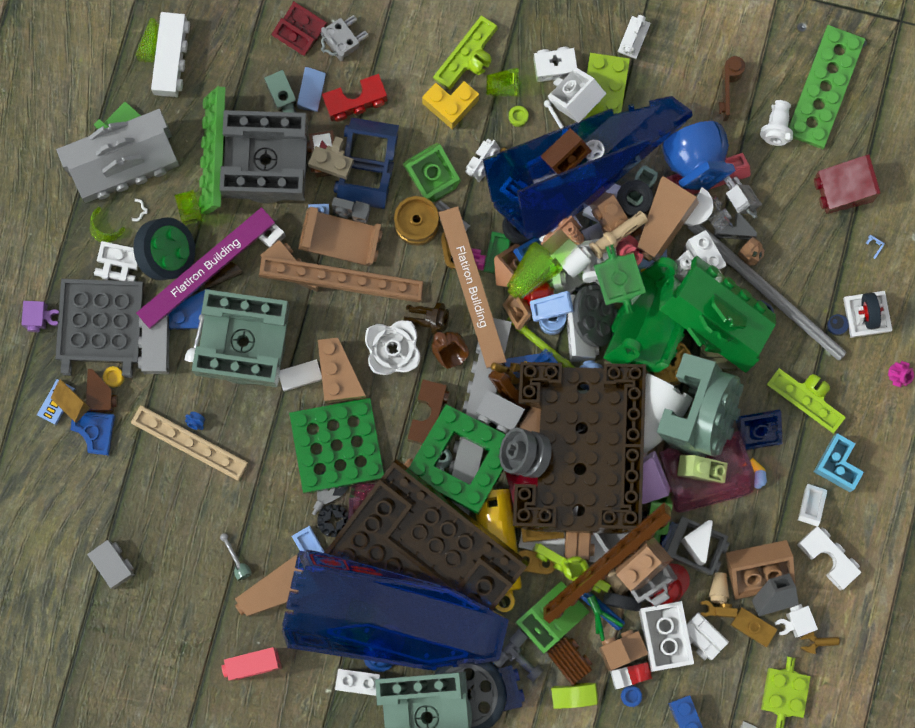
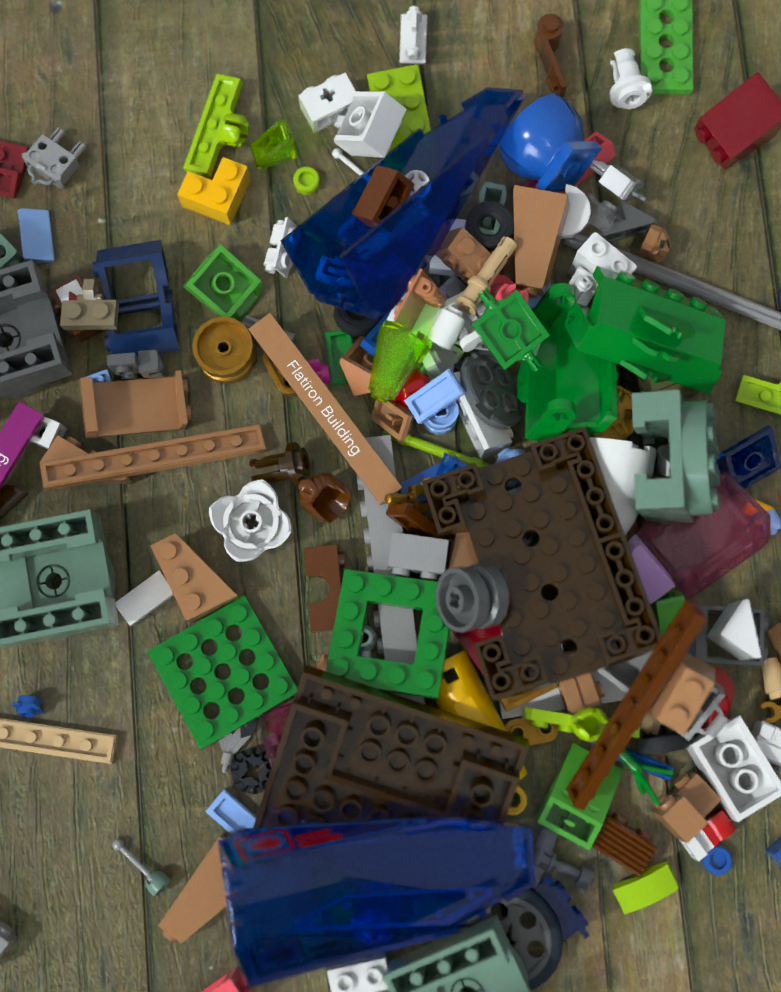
camera: 20 degrees left, 0 degrees up
red arch [322,74,388,122] -> none
yellowish green slope [677,455,728,484] -> none

